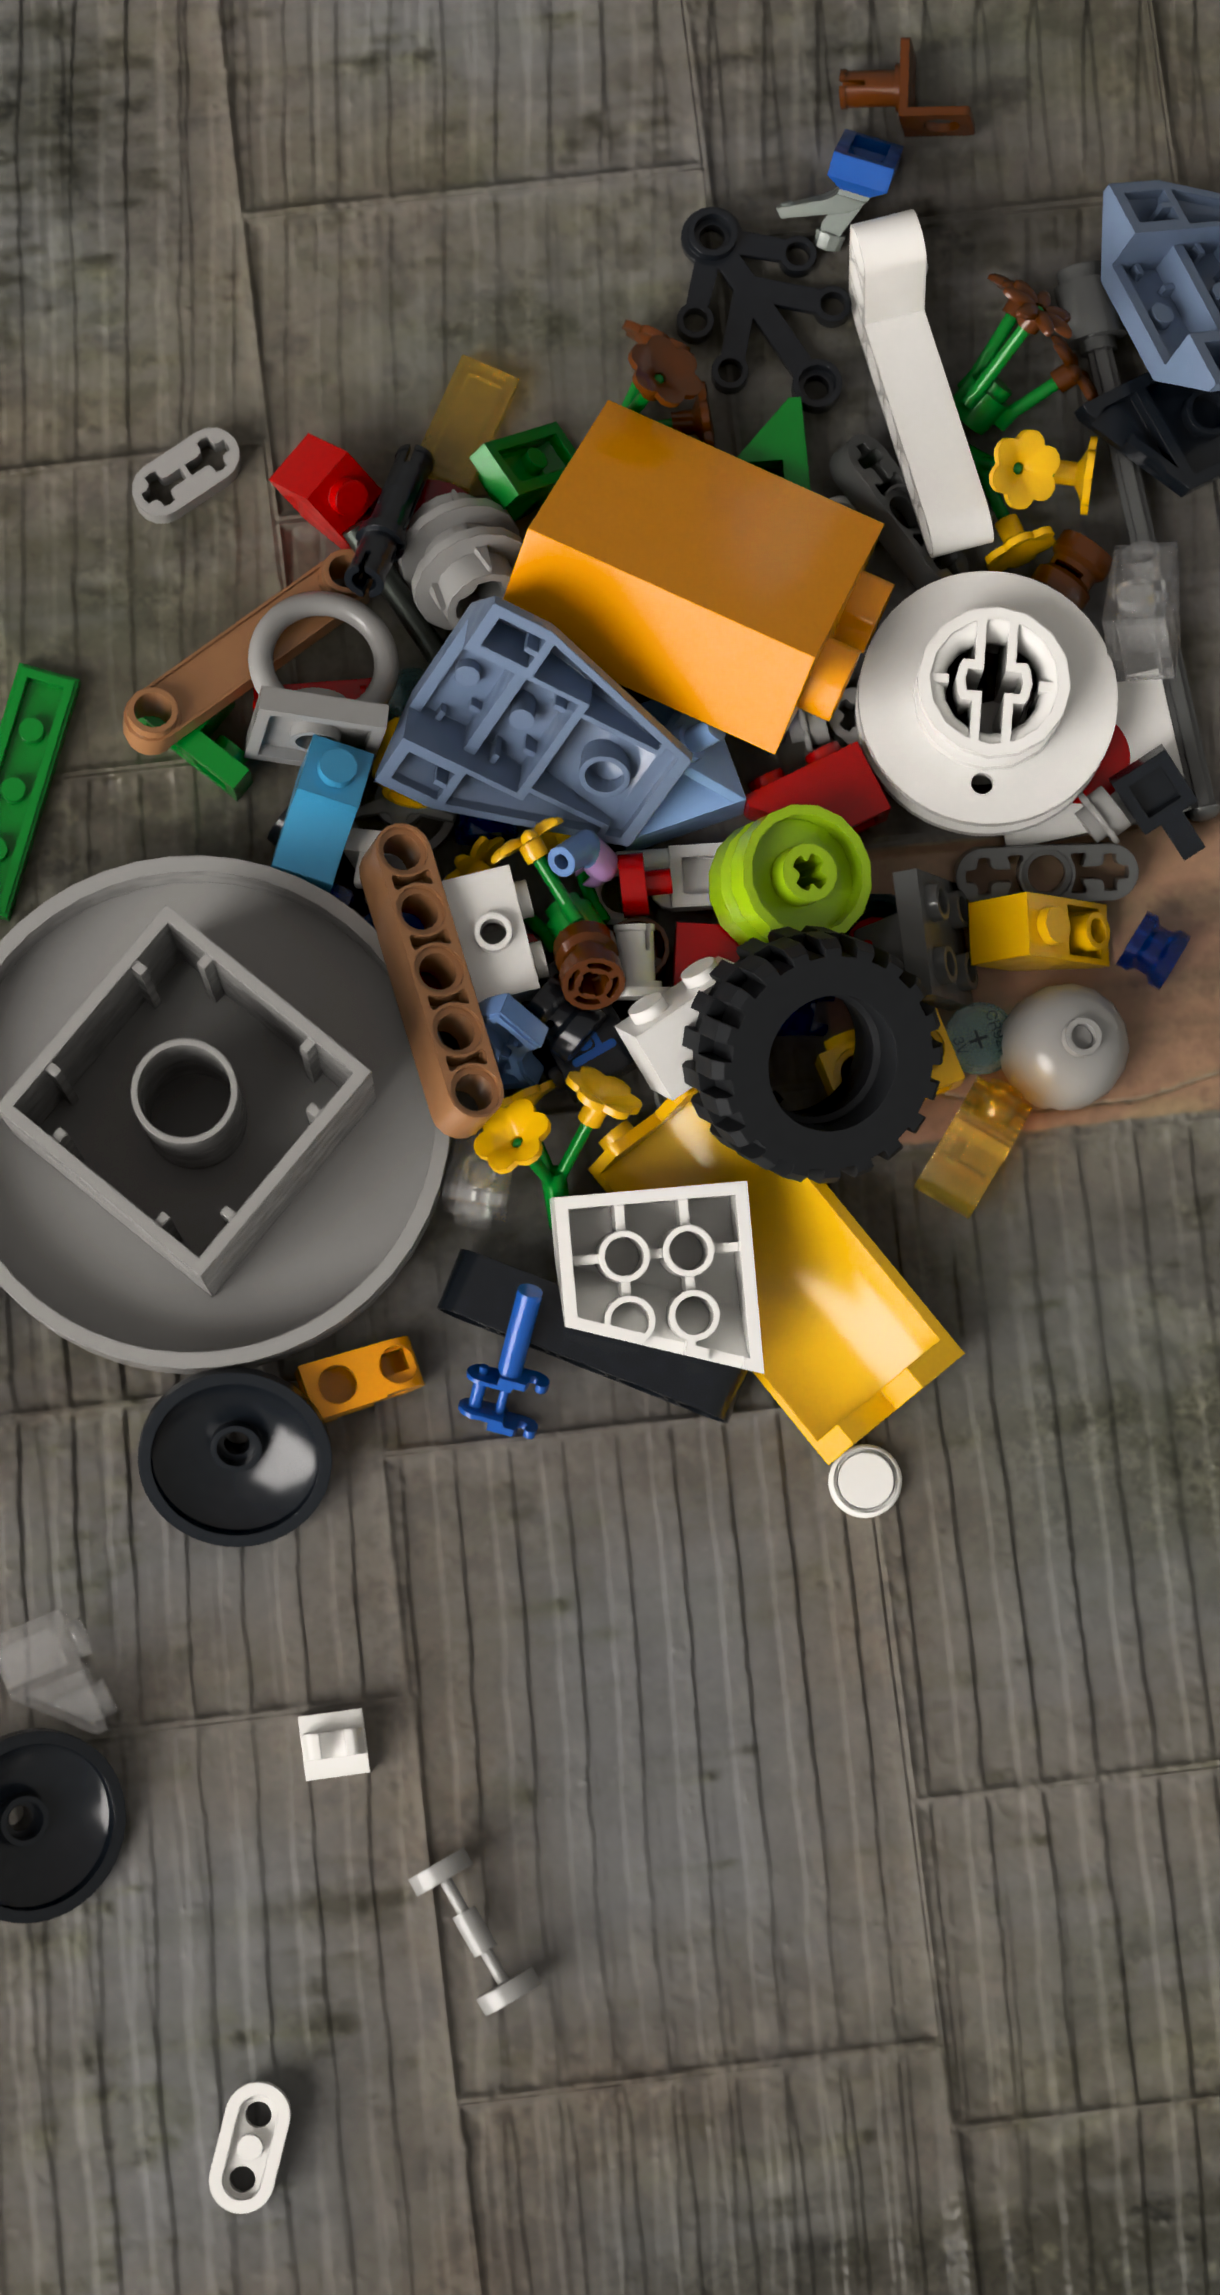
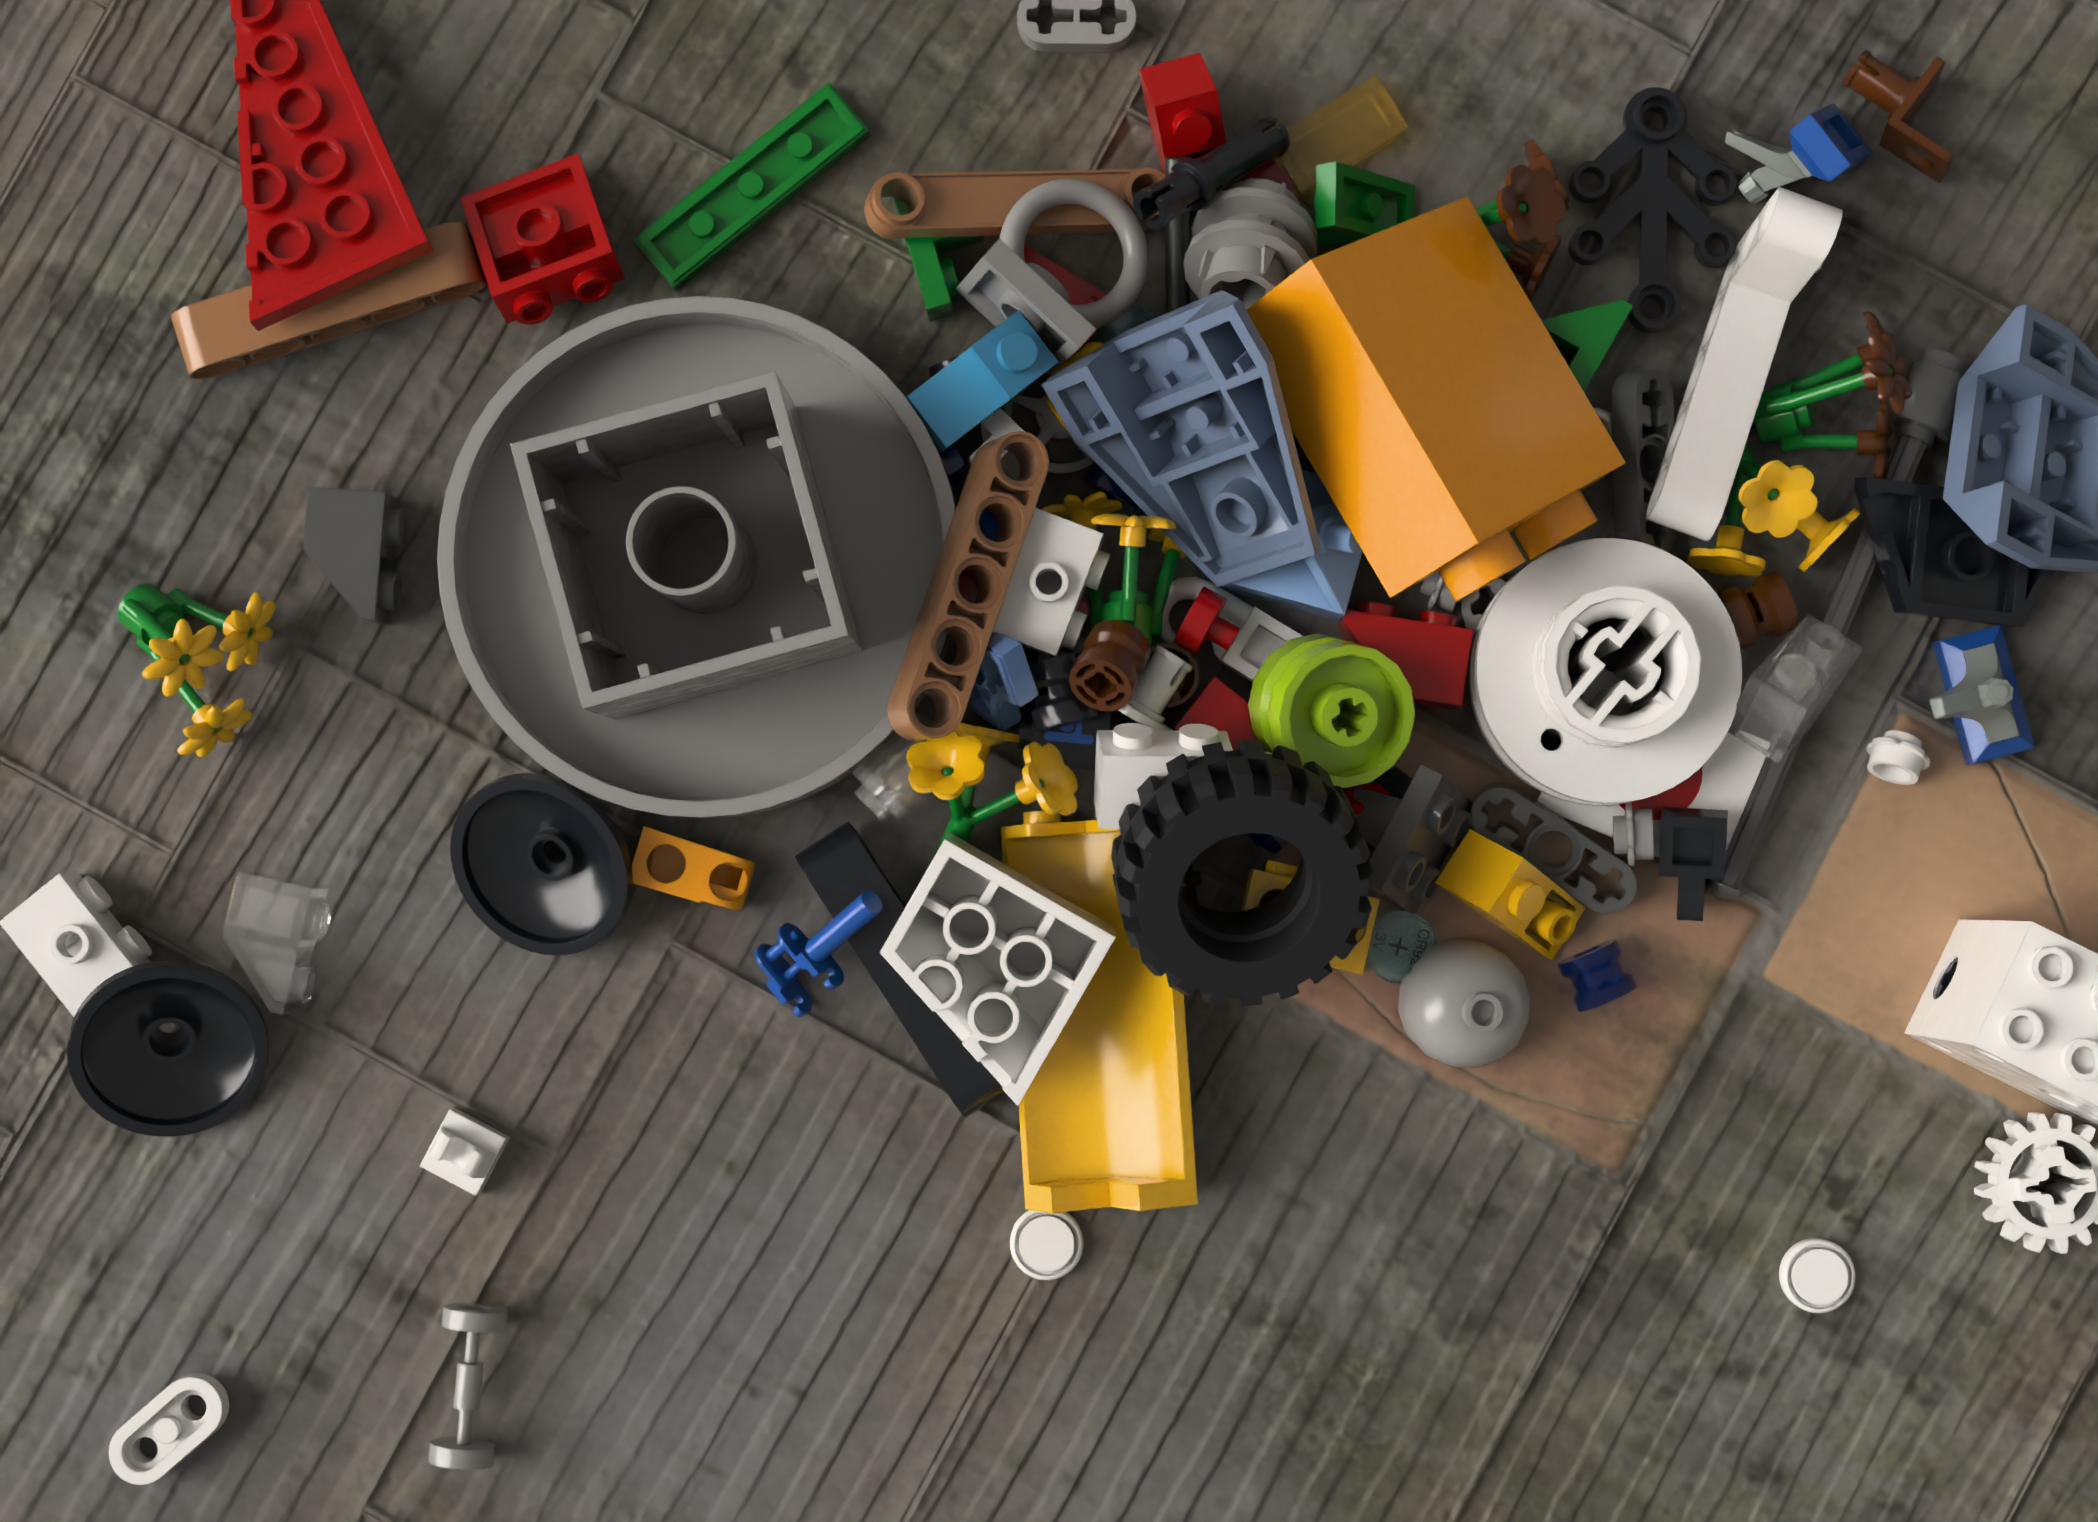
camera: 50 degrees right, 5 degrees up
medium blue arm [548,829,618,888] -> none
clear yellow pin [913,1076,1032,1219] -> none

